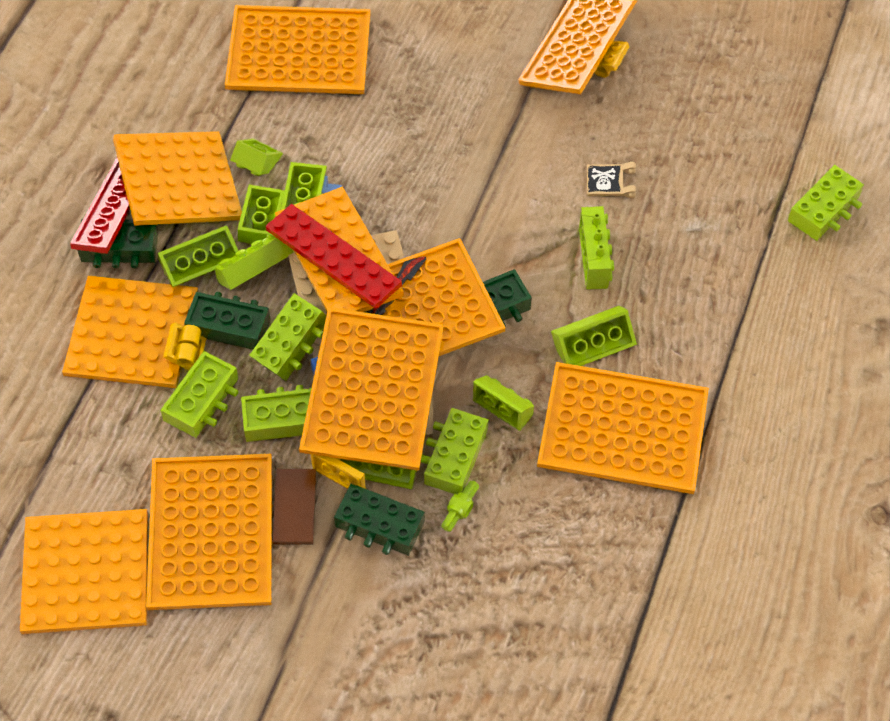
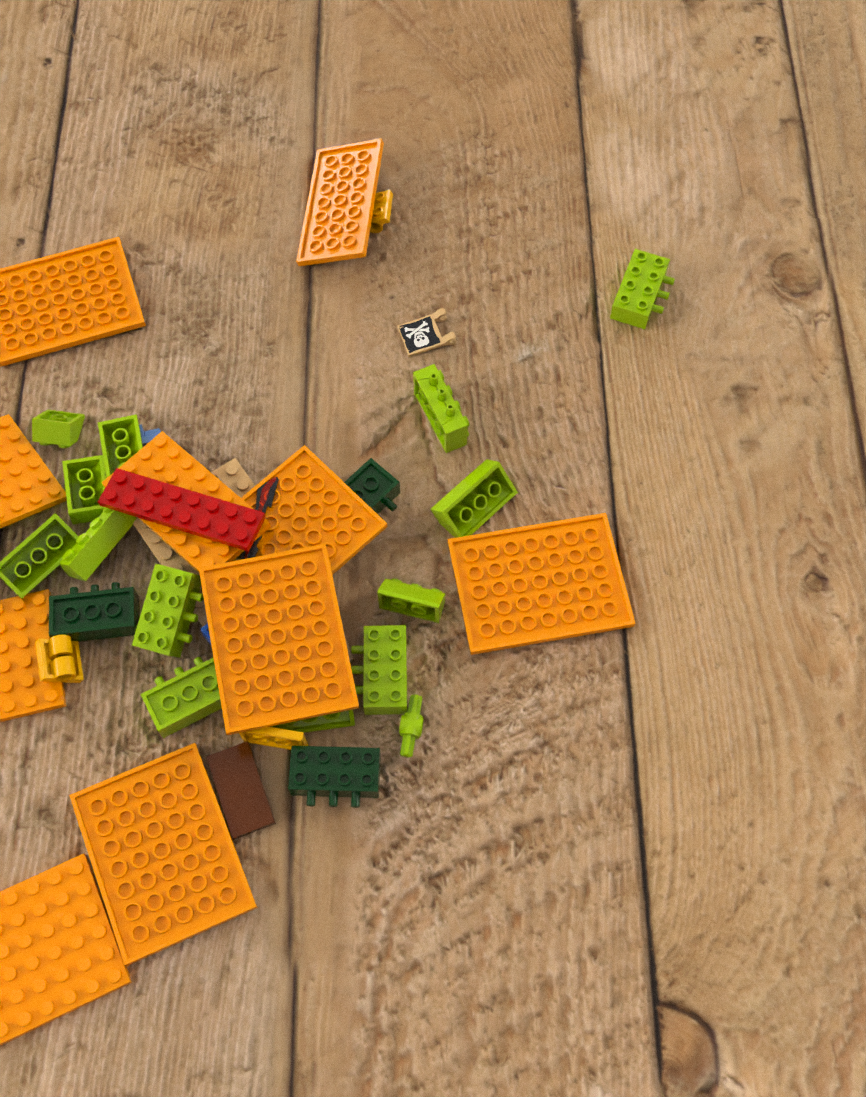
camera: 20 degrees left, 5 degrees up
lime piece [160,351,239,438] -> none

